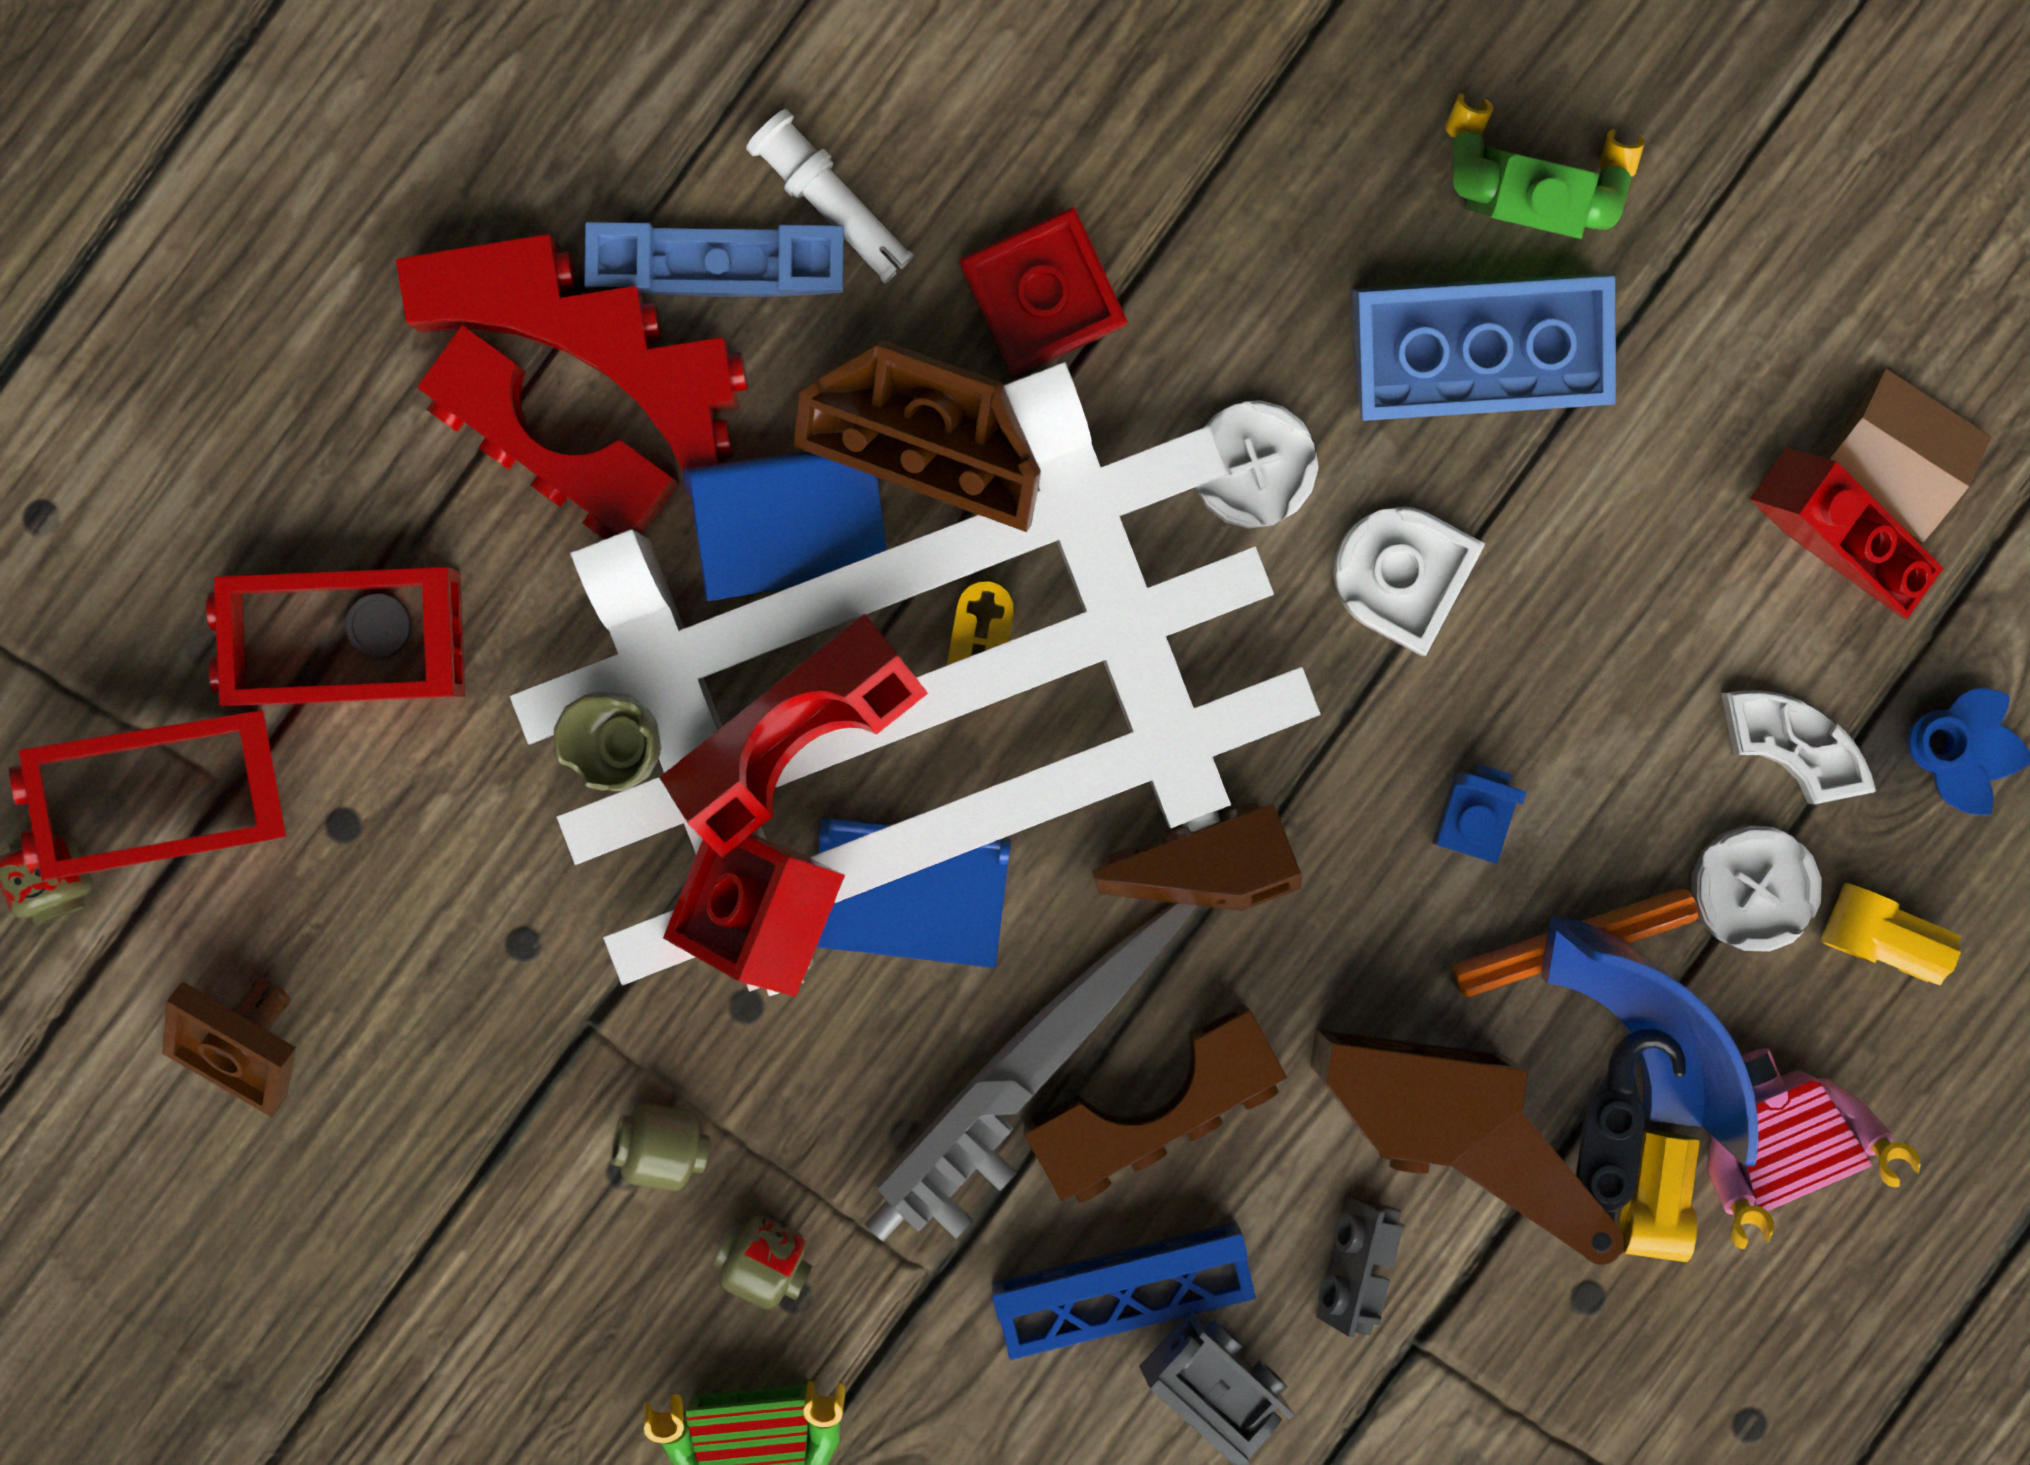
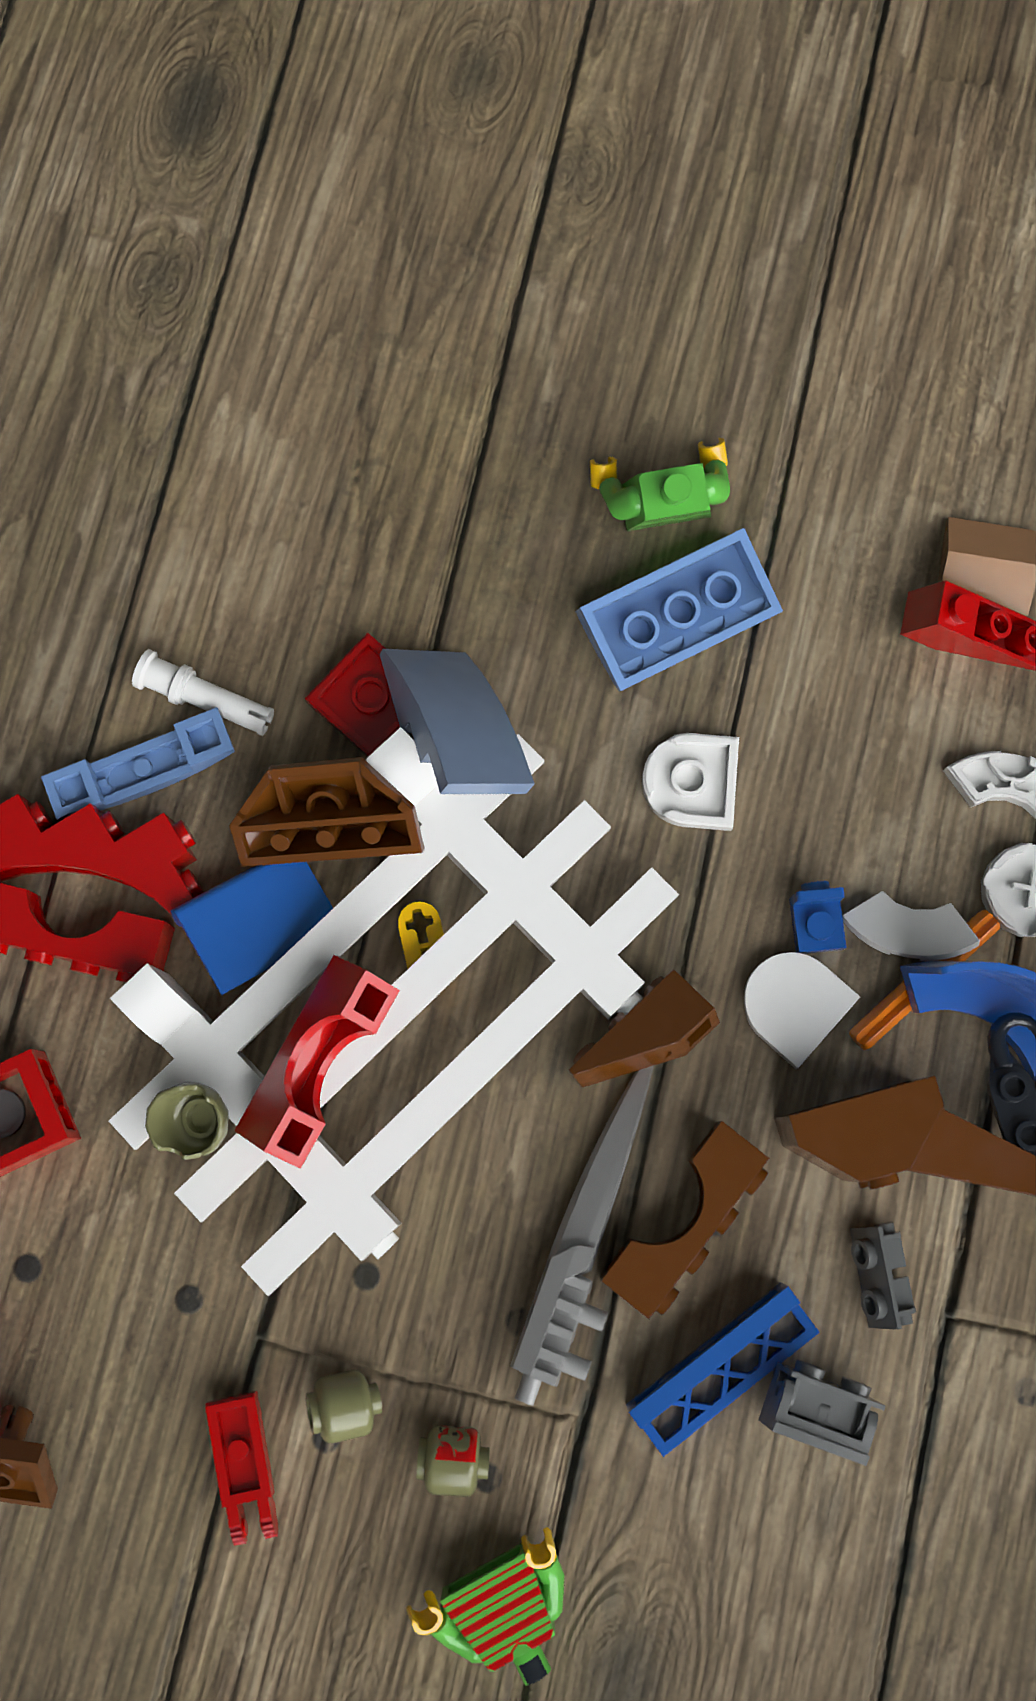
camera: 20 degrees left, 10 degrees down
red slope [663,834,845,997] -> none
blue piece [816,818,1011,968] -> none
white tile [1195,400,1319,529] -> none
none -> red hinge [205,1391,279,1546]
none -> sand blue slope [380,649,535,794]
none -> white tile [744,952,860,1069]
none -> white tile [842,891,980,961]

